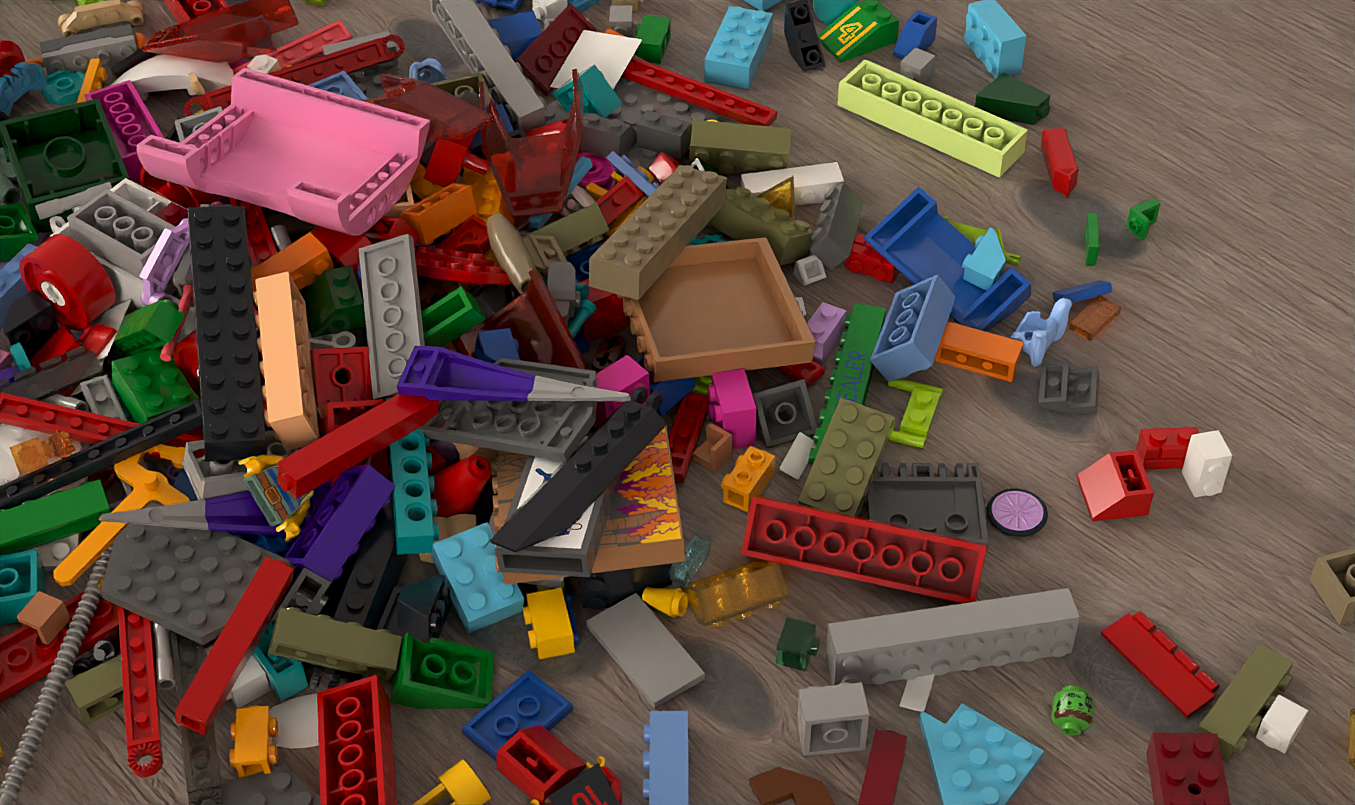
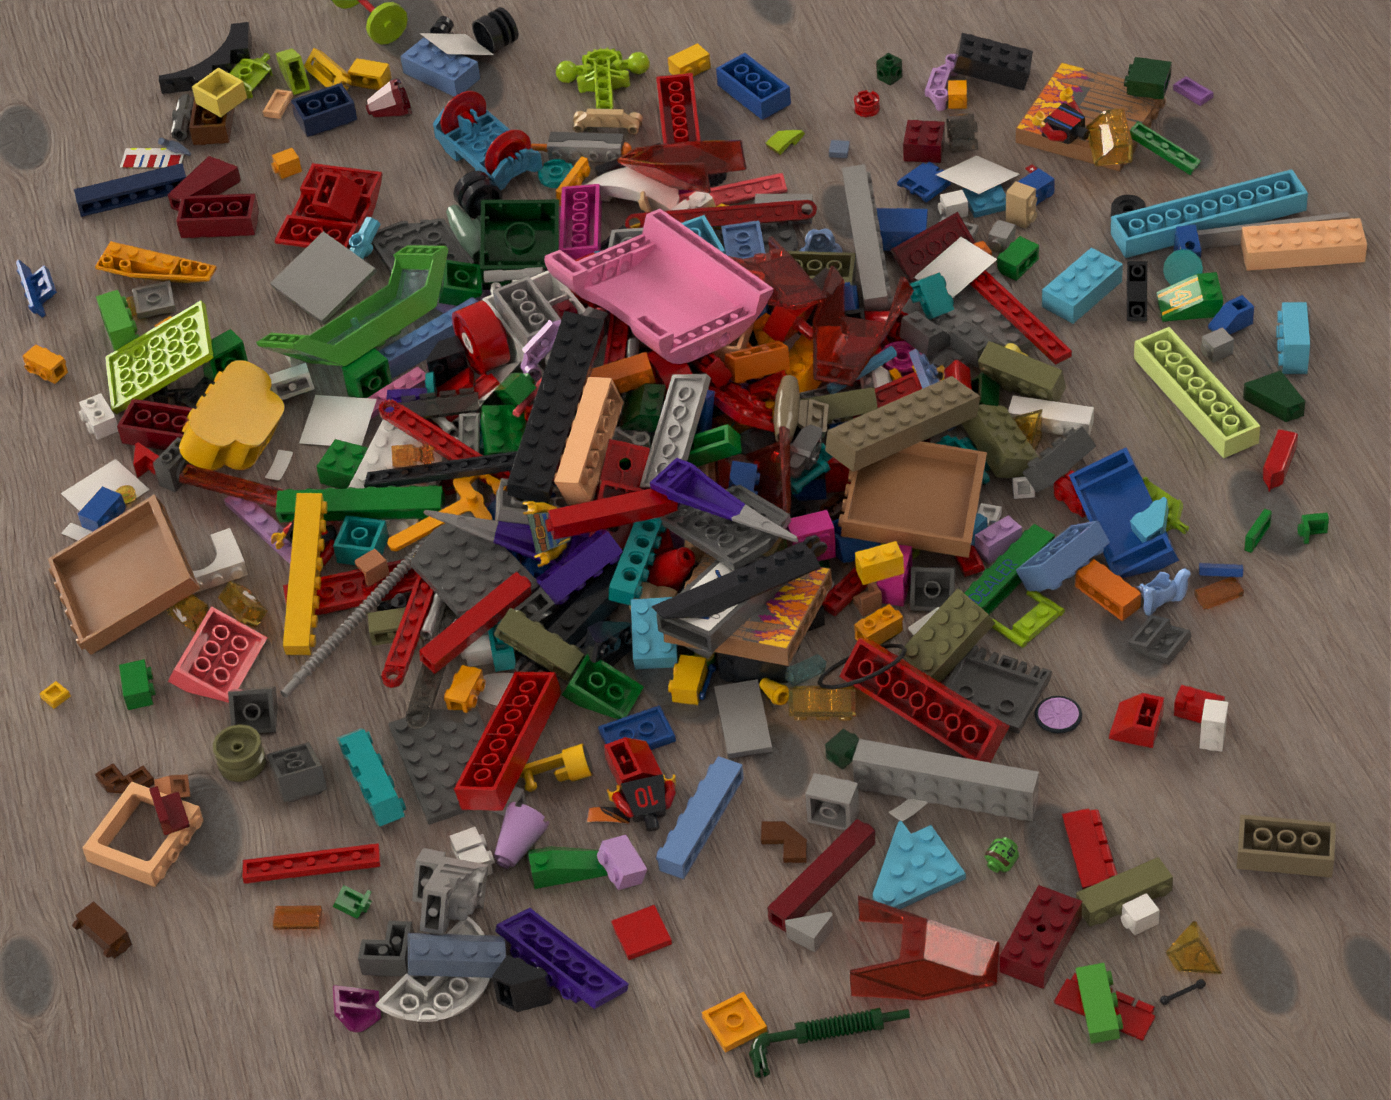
camera: 30 degrees right, 0 degrees up
none -> black piece [817,643,907,689]
none -> yellow brick [855,541,904,585]

